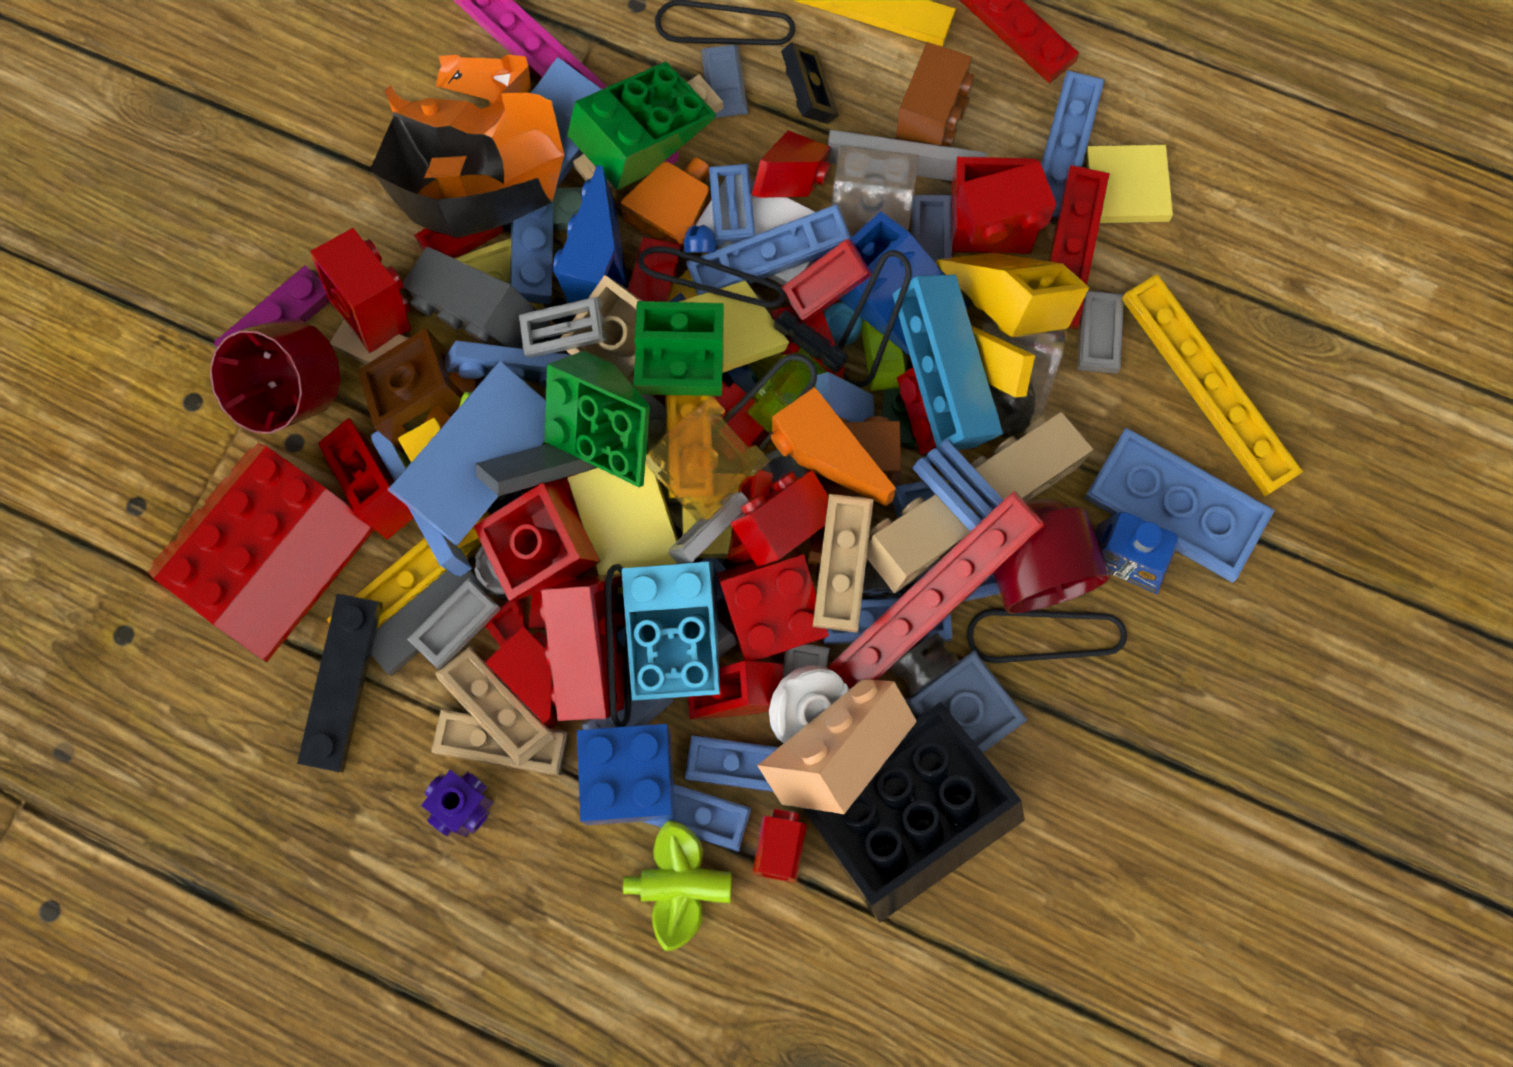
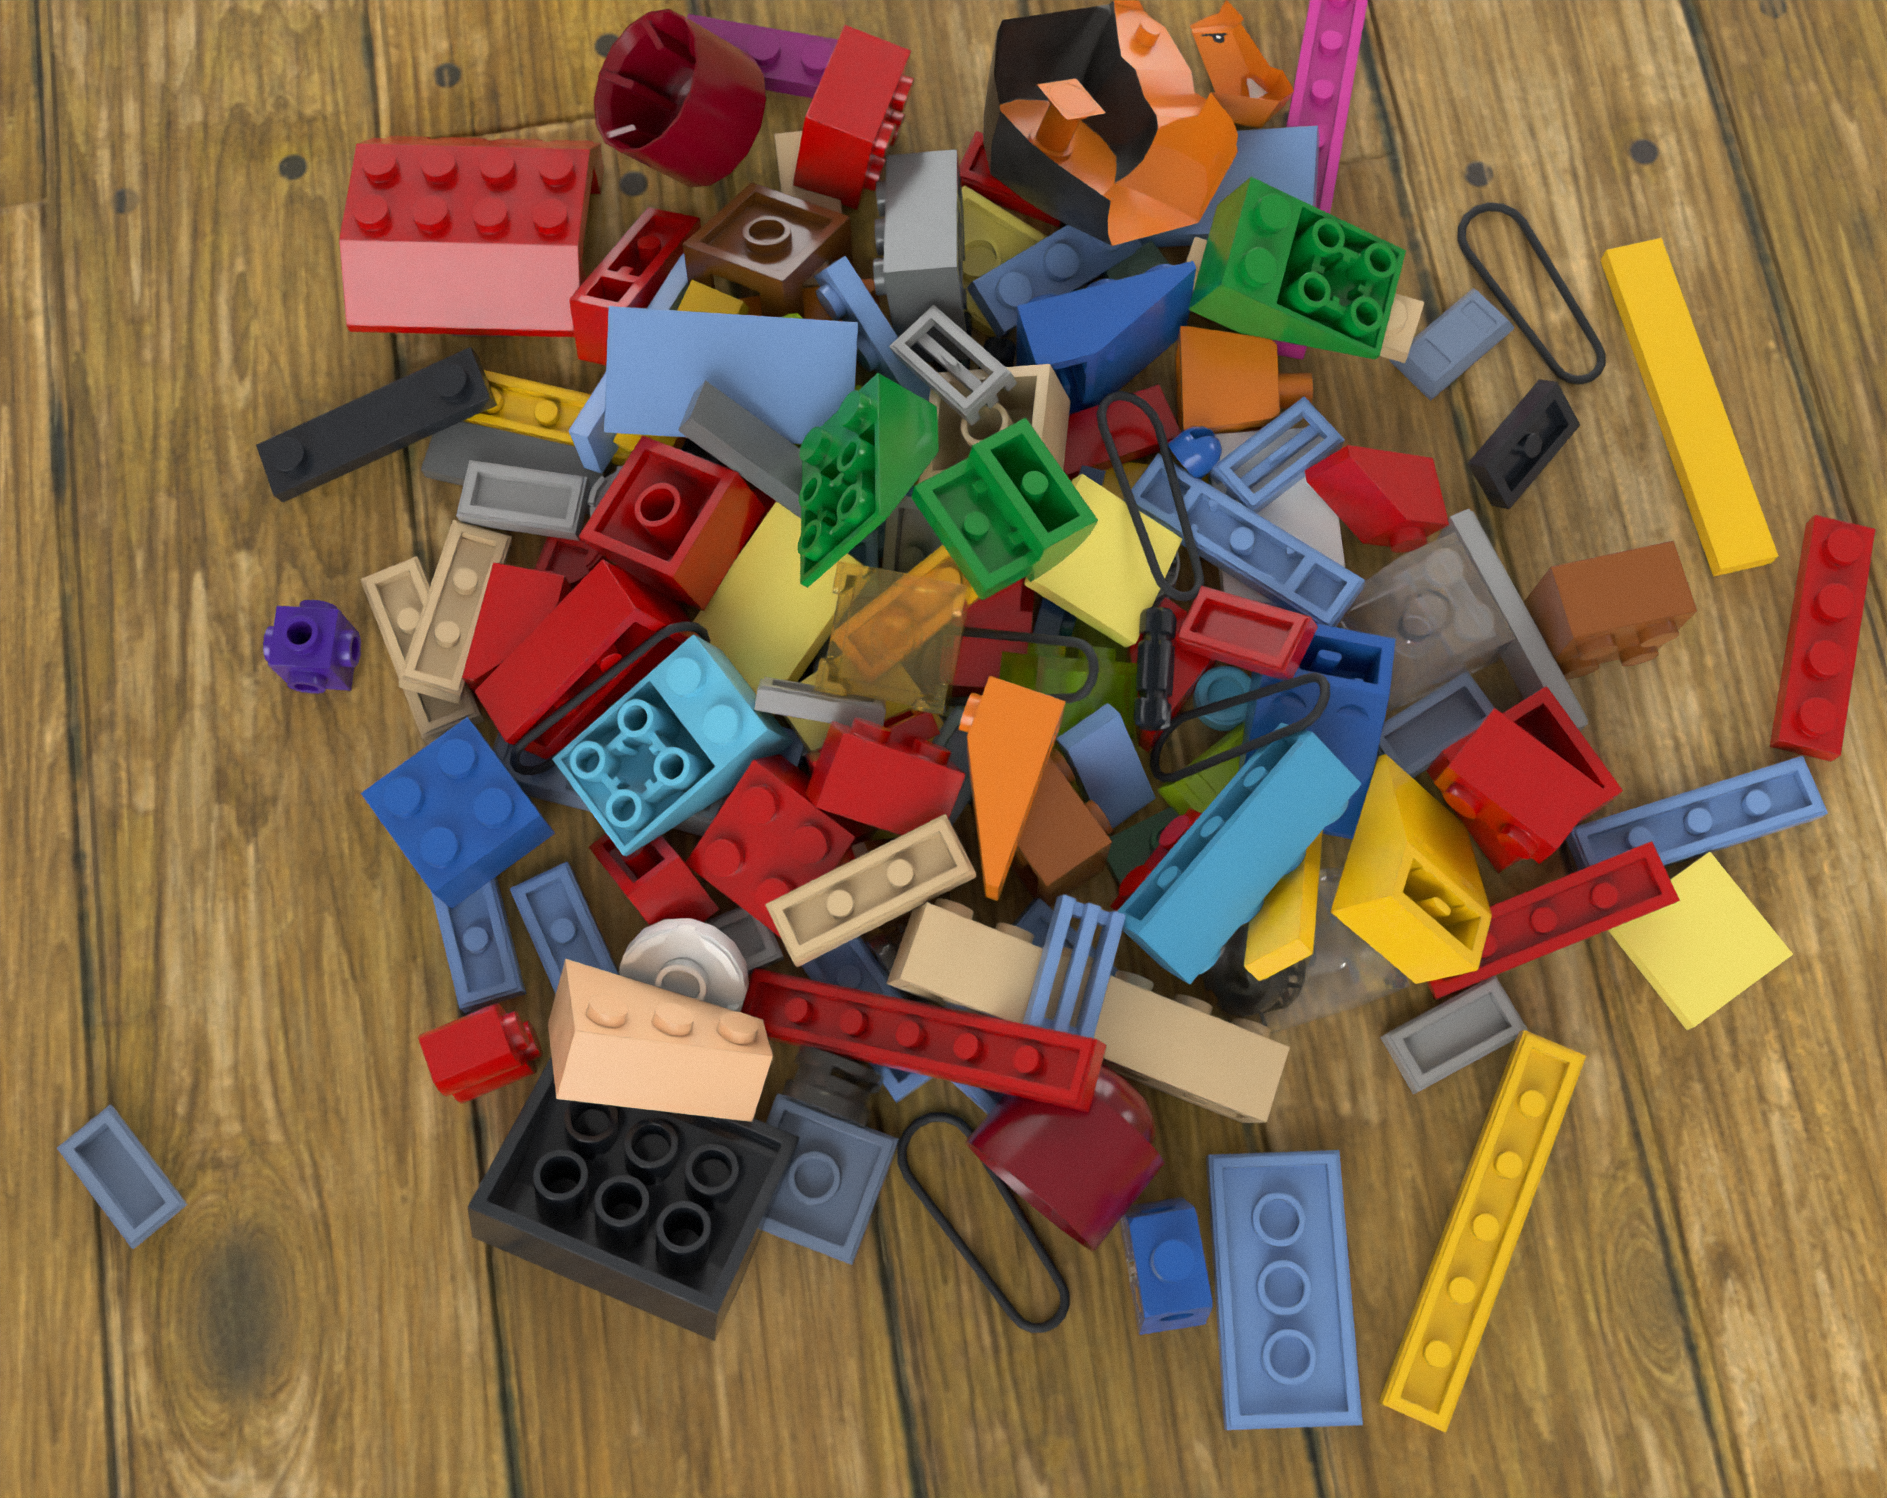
camera: 55 degrees right, 0 degrees up
lime plant [623,820,732,951] -> none

